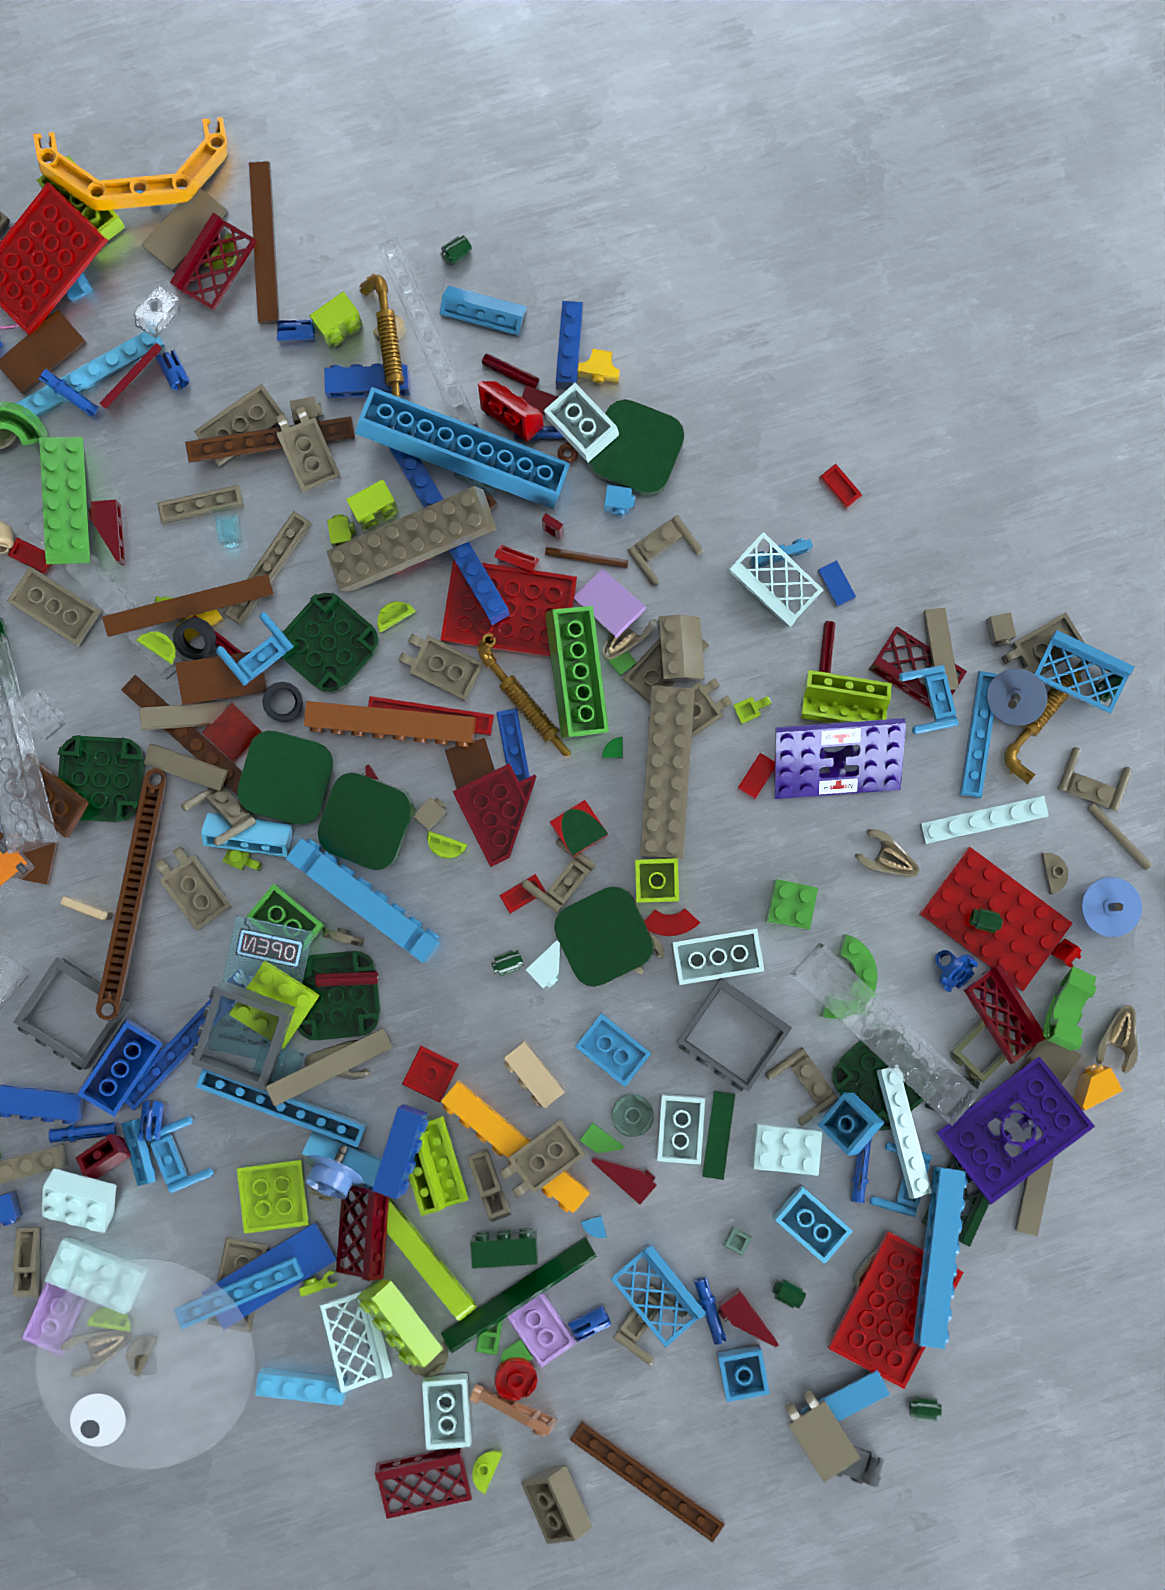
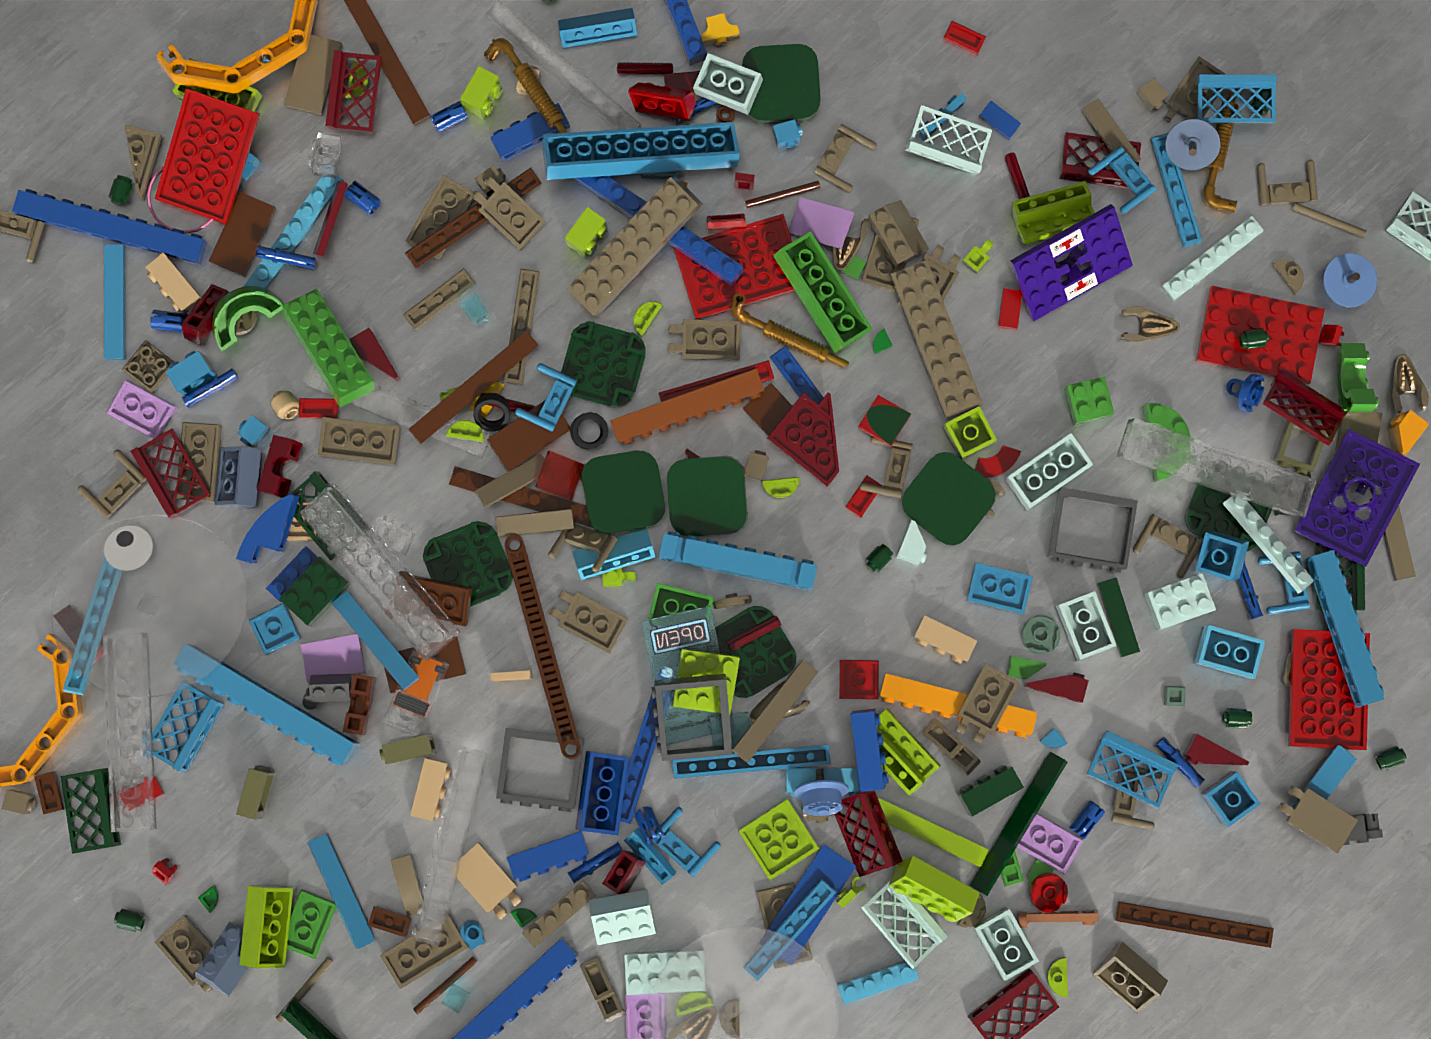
camera: 25 degrees left, 0 degrees up
lime brick [327,514,356,548] -> none

